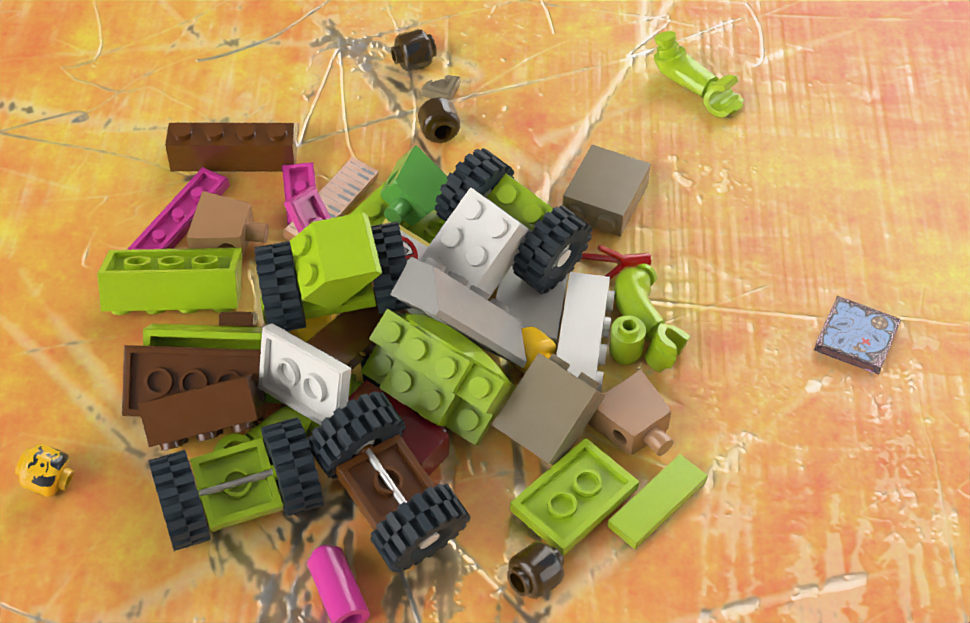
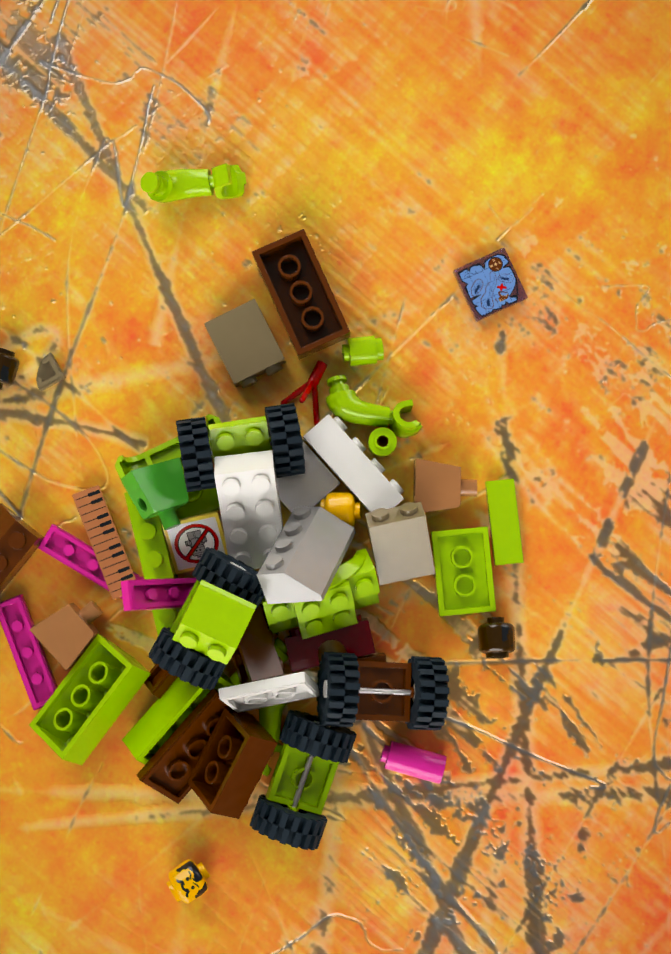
camera: 50 degrees left, 35 degrees up
dark brown head [418,97,460,143] -> none
none -> reddish brown brick [252,229,350,360]
none -> lime brick [342,336,384,366]

